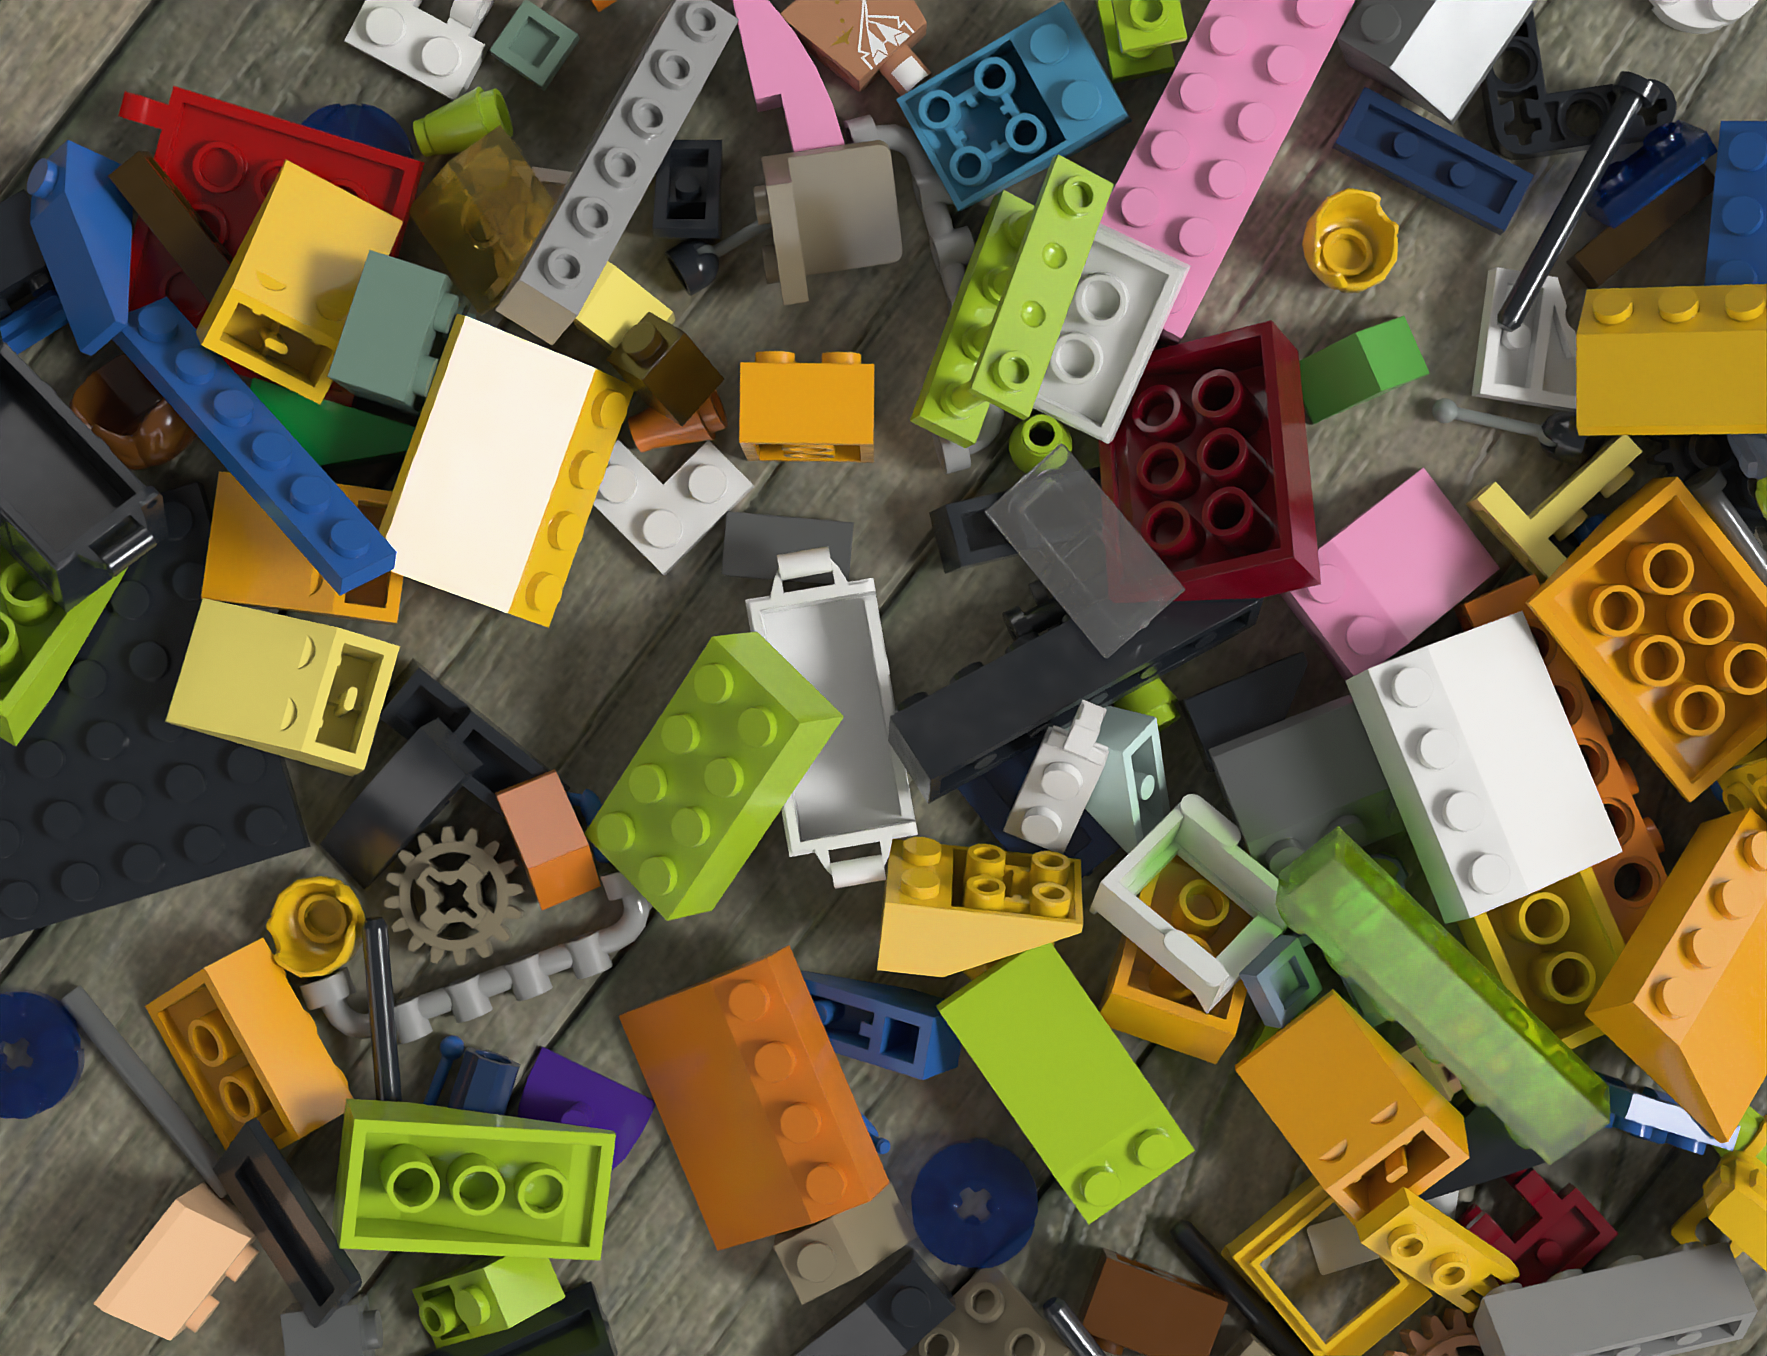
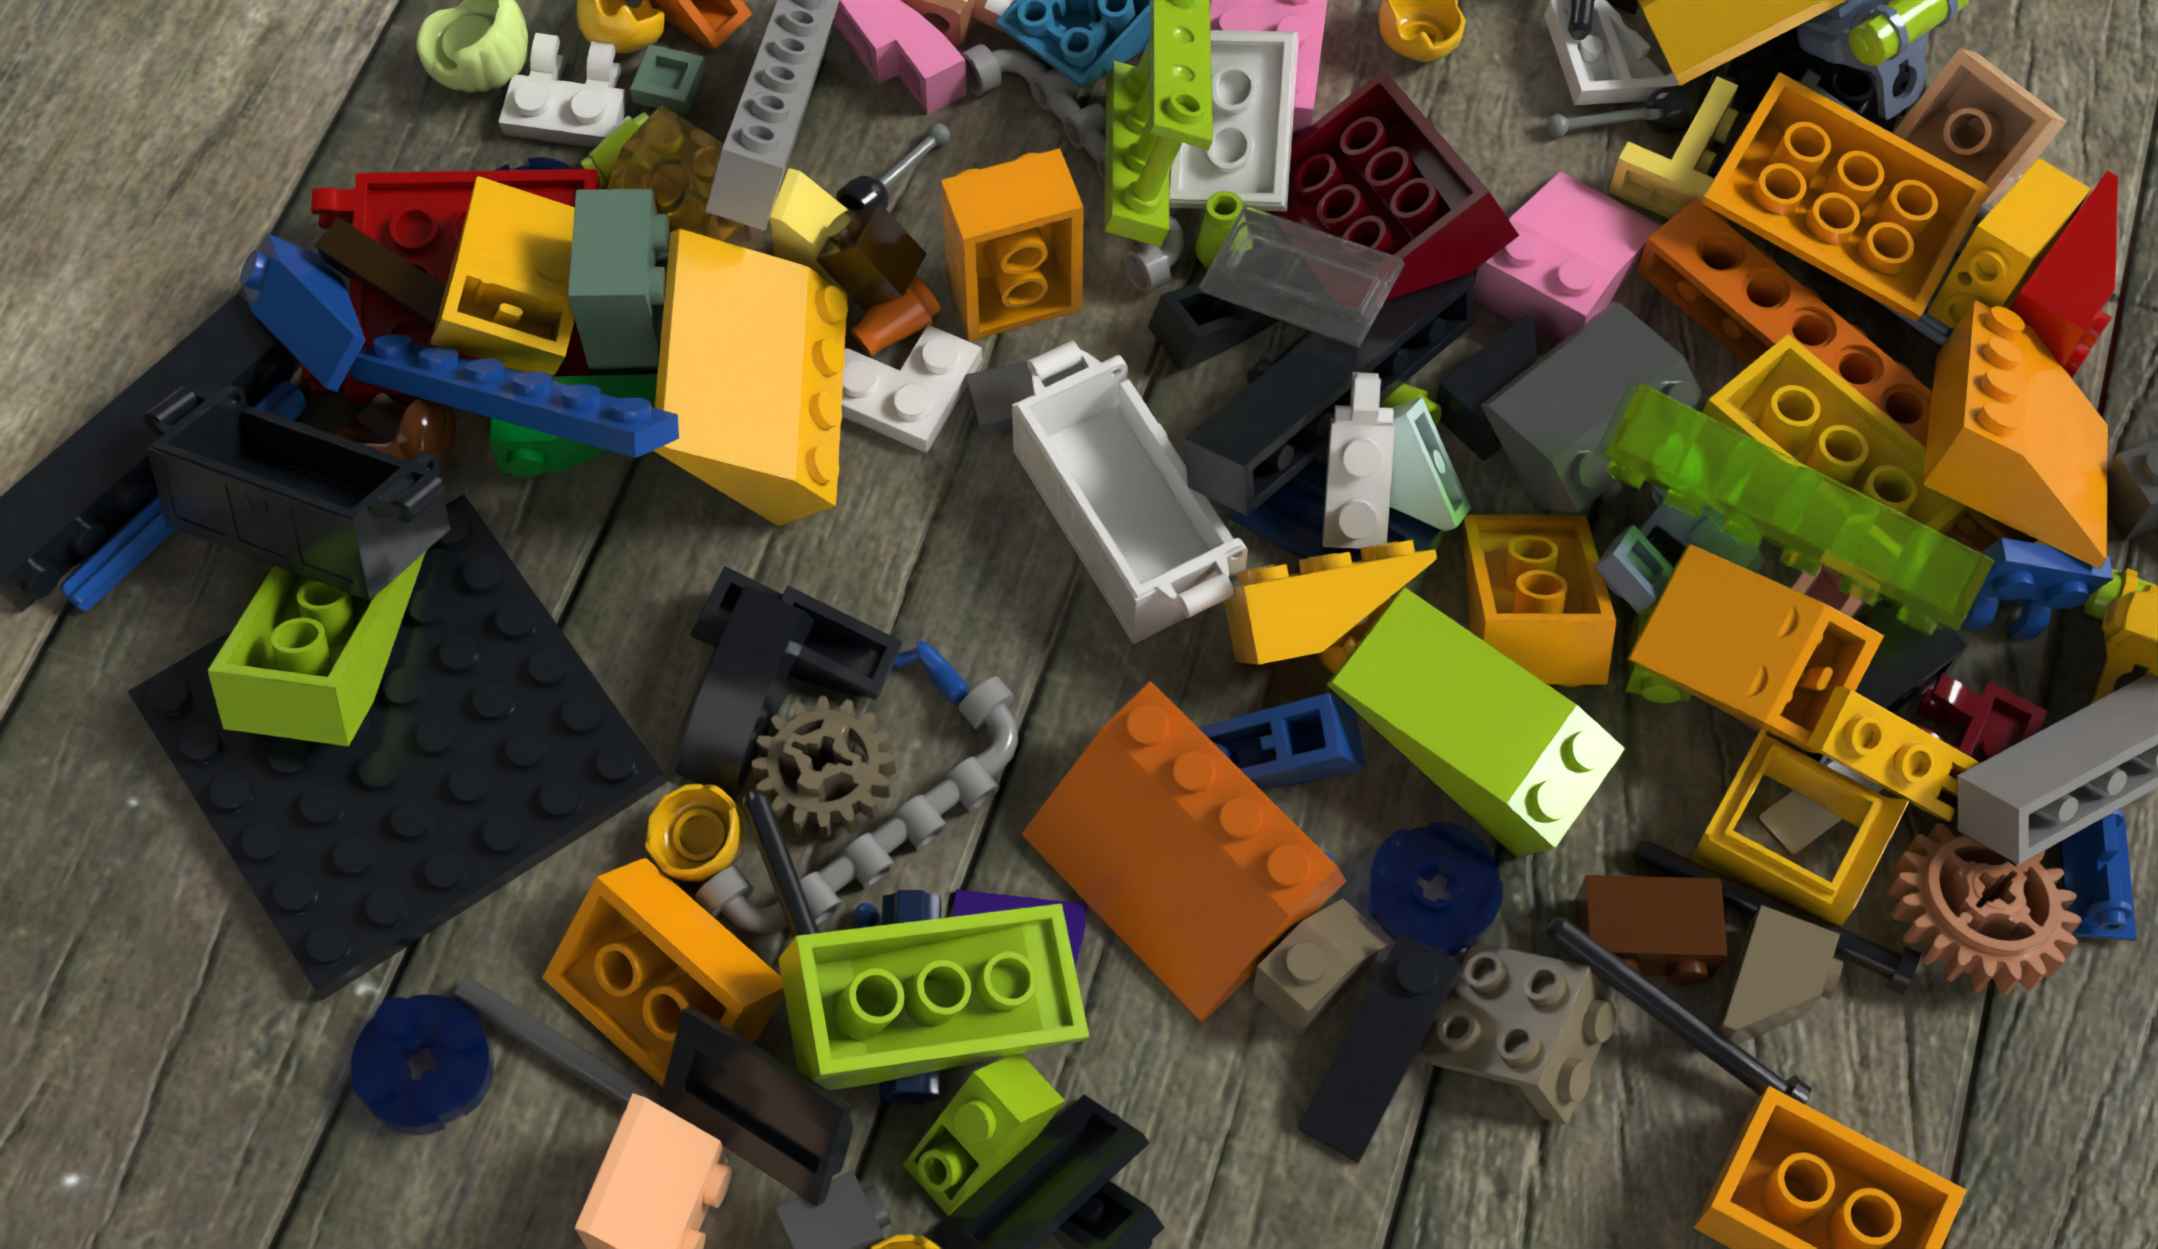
camera: 20 degrees left, 25 degrees down
light yellow slope [165,598,400,777] -> none
light orange slope [201,471,404,626] -> none
orange slope [495,769,601,910] -> none
lime brick [584,632,844,921] -> none
black slope [653,140,723,239] -> none
dark tan bracket [753,140,903,306] -> none
white piece [1089,794,1302,1014] -> none
bright green slope [1299,316,1430,425] -> none
white slope [1345,611,1623,924] -> none

